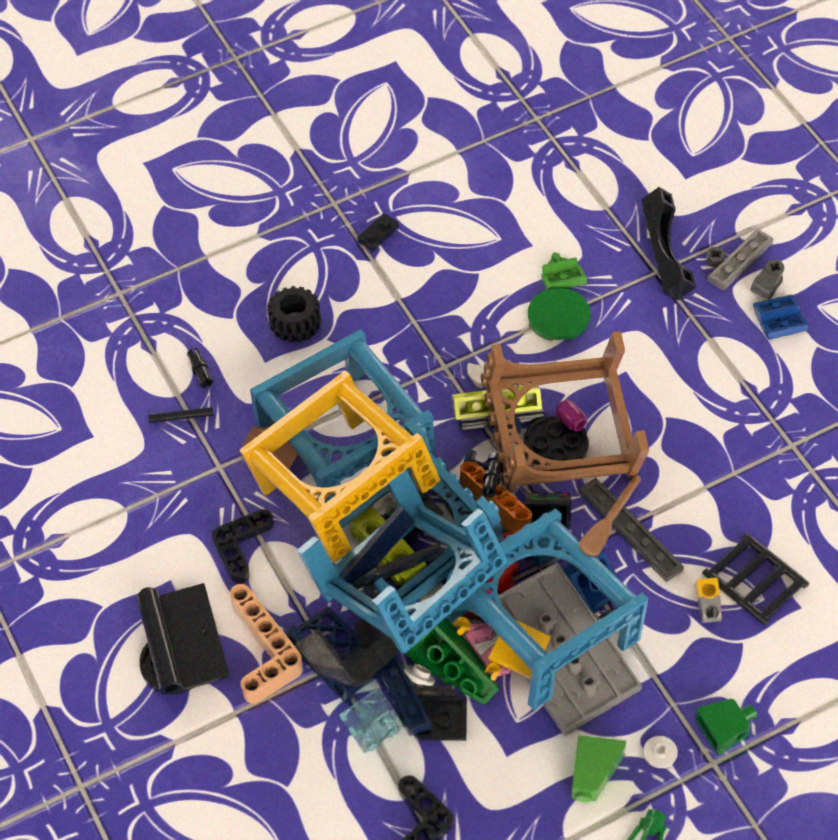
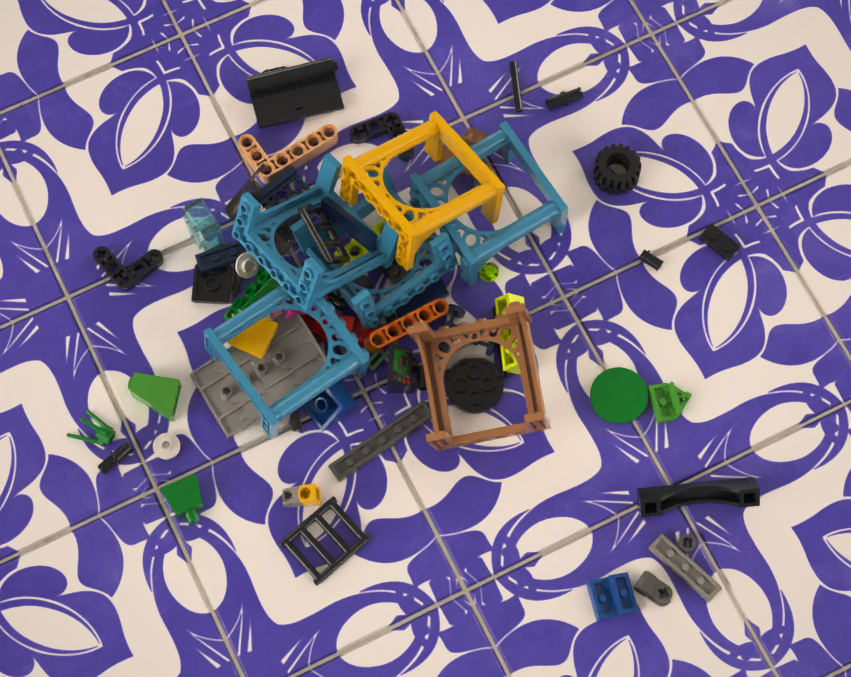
camera: 90 degrees right, 15 degrees up
white tile [467,363,484,388] -> none
black pin [481,459,502,497] -> none
magenta brick [556,400,588,432] -> none
medium nougat piece [579,475,641,556] -> none
none -> black axle [98,441,134,474]
none -> black pin [416,365,427,391]
none -> black pin [638,249,664,271]

